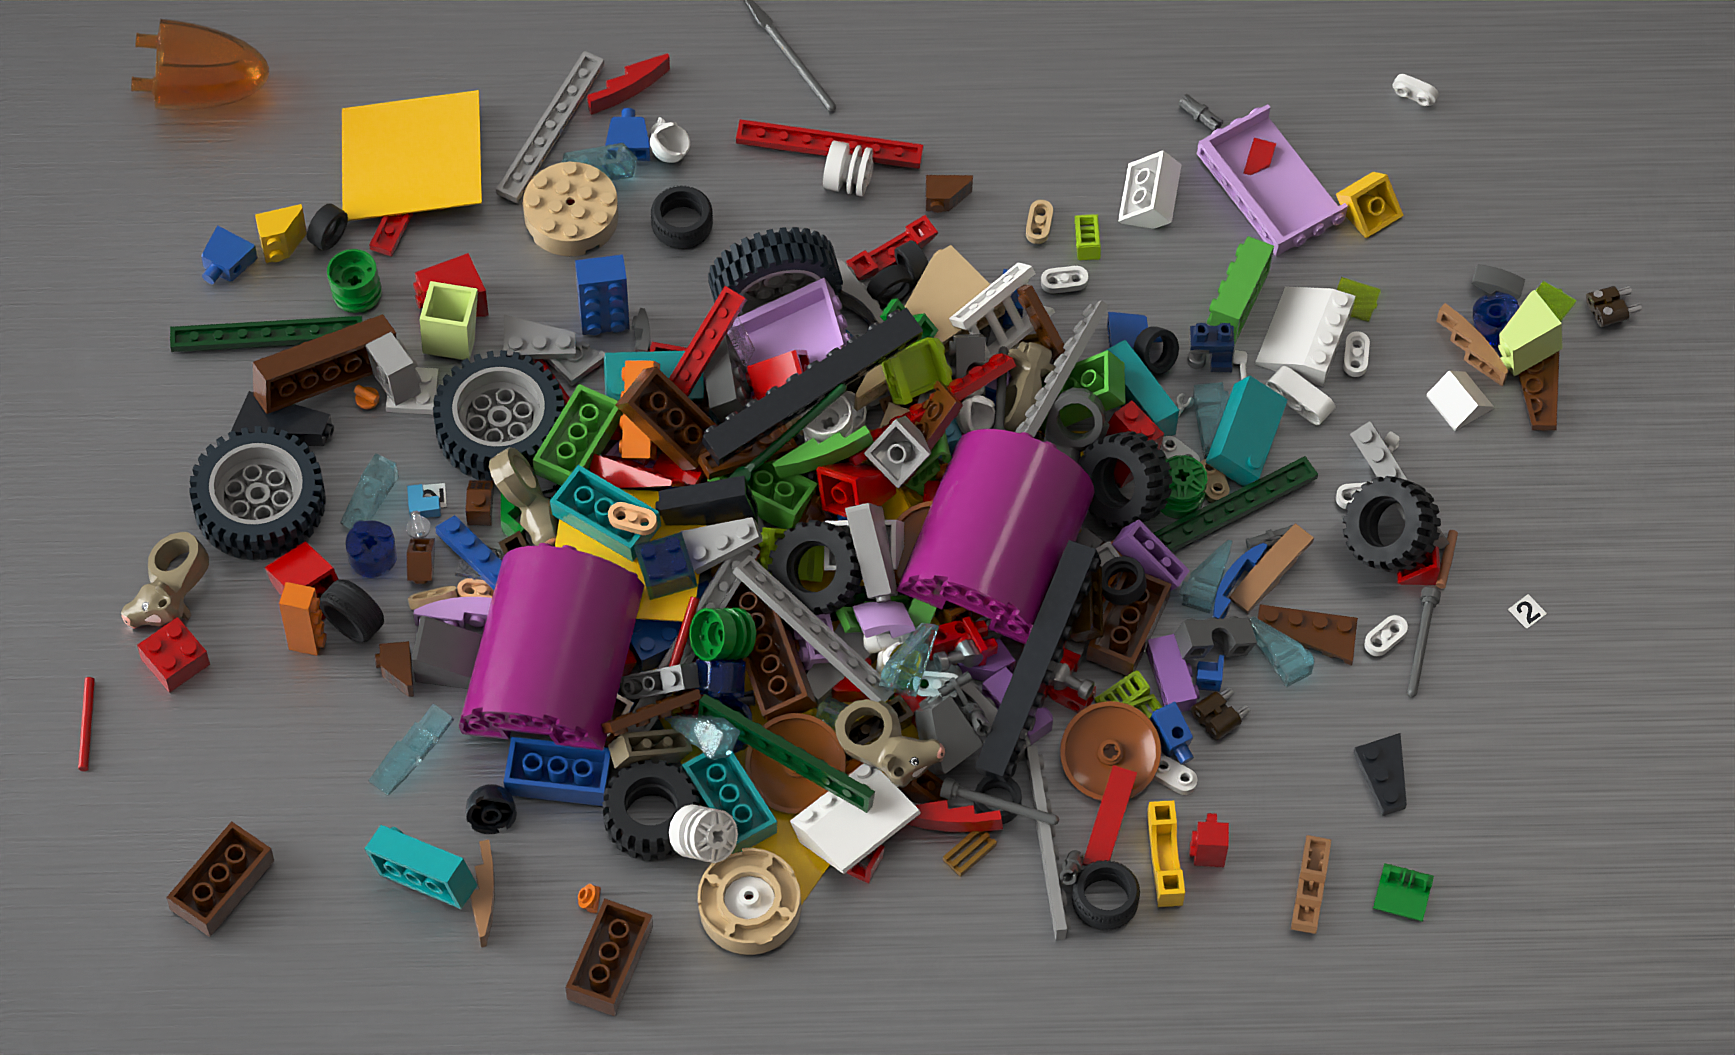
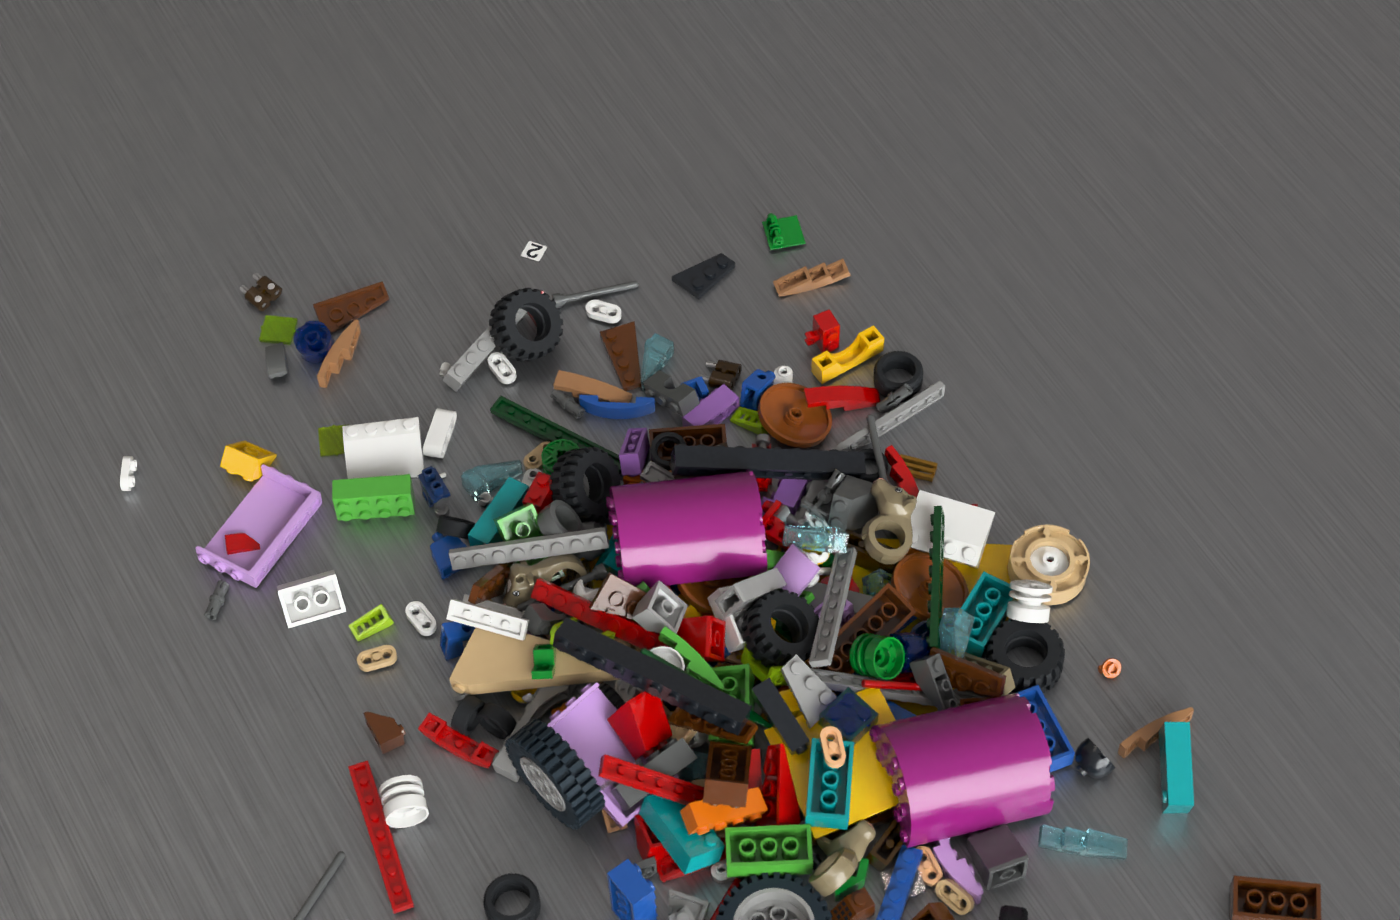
camera: 115 degrees left, 5 degrees down
reddish brown slope [375,641,414,697] -> none
reddish brown brick [566,898,653,1016] -> none
lime slope [1094,670,1150,704] -> none
clear light blue slope [1179,539,1233,614] -> none
teal brick [1205,375,1288,487] -> none
white plate [1343,331,1370,377] -> none
white slope [1427,370,1494,431] -> none
yellowish green slope [1498,290,1563,376] -> none

